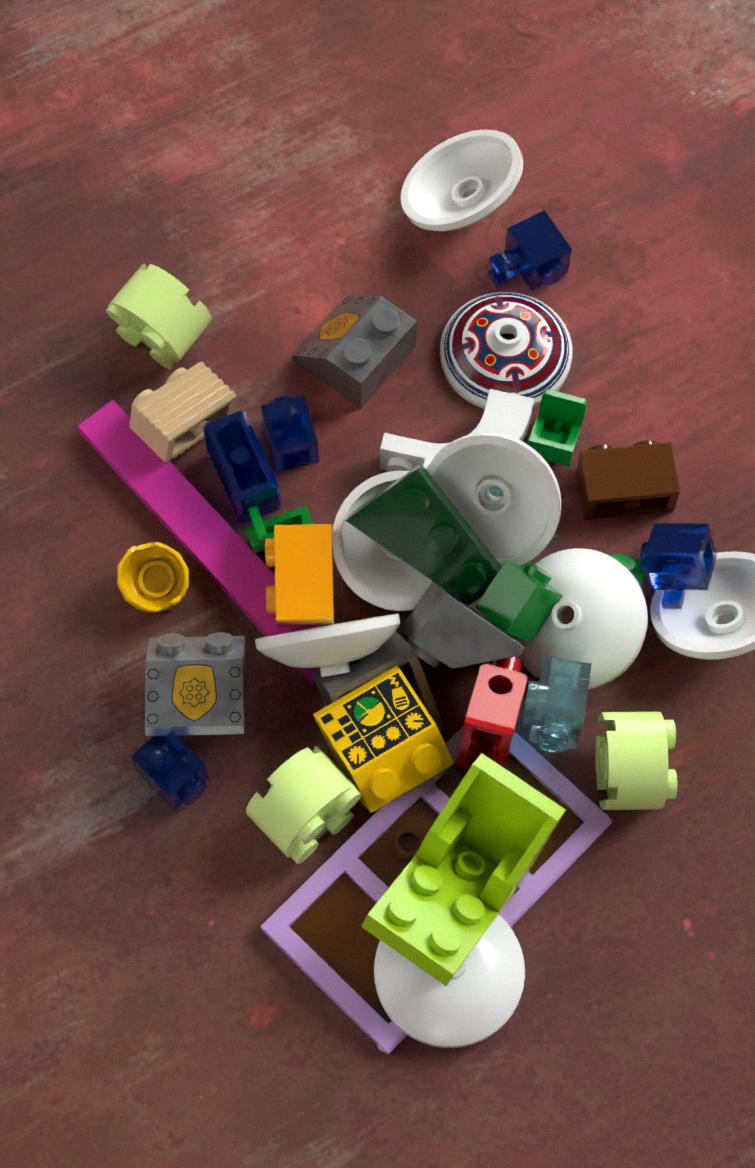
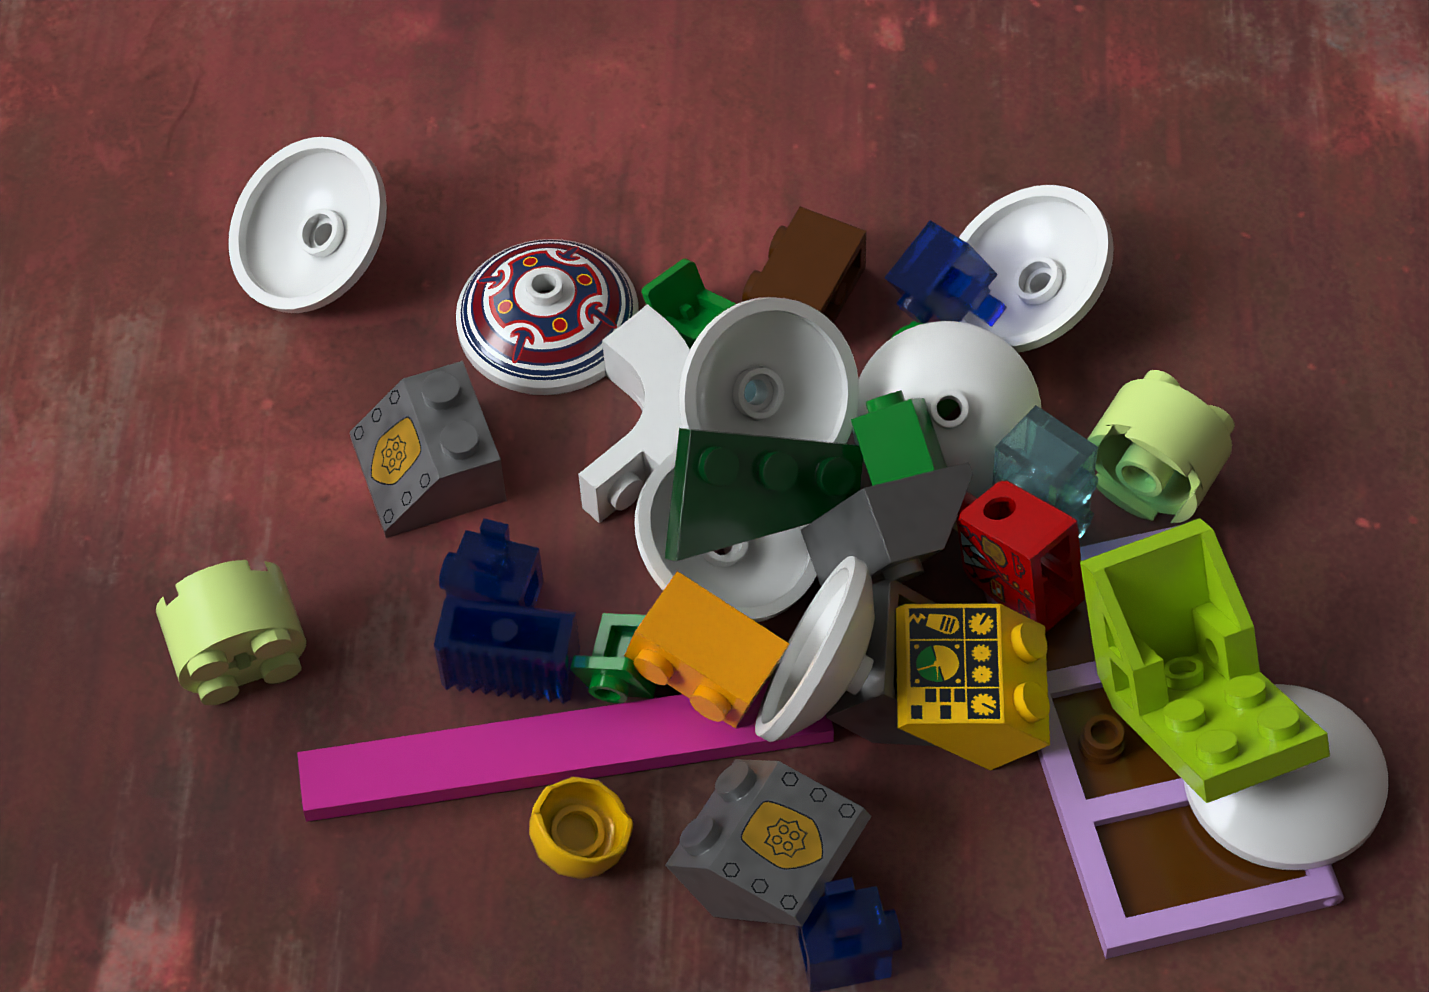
camera: 55 degrees left, 10 degrees down
tan brick [129,362,237,463] -> none
yellowish green brick [246,746,361,864] -> none
clear blue brick [488,210,572,291] -> none

